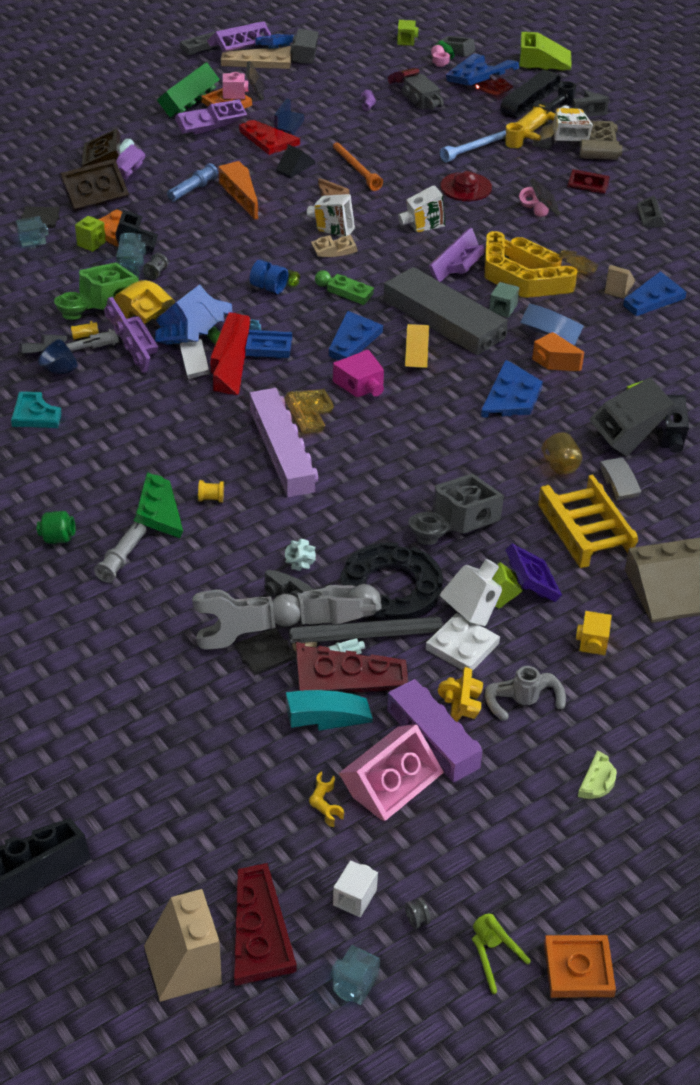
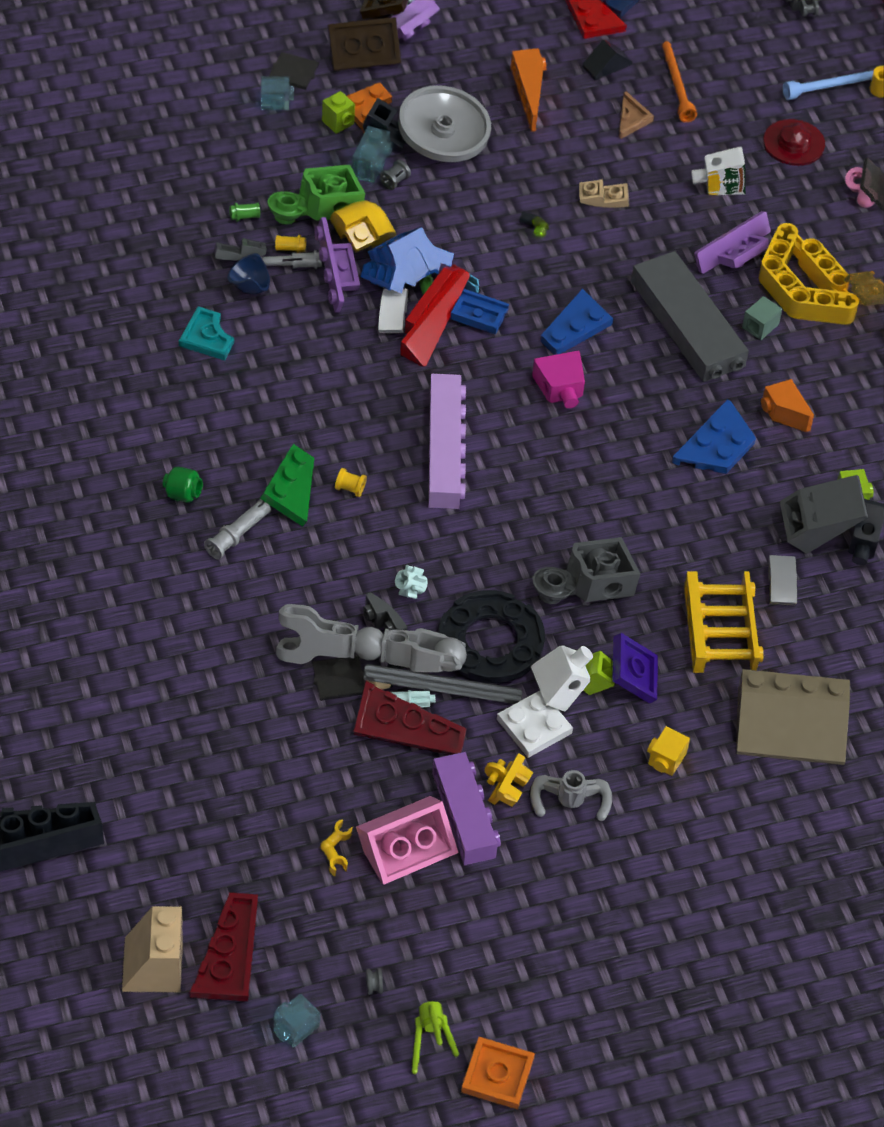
camera: 15 degrees right, 10 degrees up
medium blue pin [167,163,219,202] -> none
blue wheel [249,260,288,294] -> none
clear yellow plate [284,389,334,433] -> none
teal slope [286,690,373,731] -> none
torso [307,194,355,237] -> none
bright green plate [315,270,374,305] -> none
white brick [333,860,378,917] -> none
yellow brick [405,324,429,368] -> none
medium blue brick [520,303,584,346] -> none
clear yellow helmet [541,432,582,475] -> none
yellowish green tile [578,750,617,799] -> none
none -> bright green pin [229,203,260,222]
none -> light grey dish [398,86,491,162]

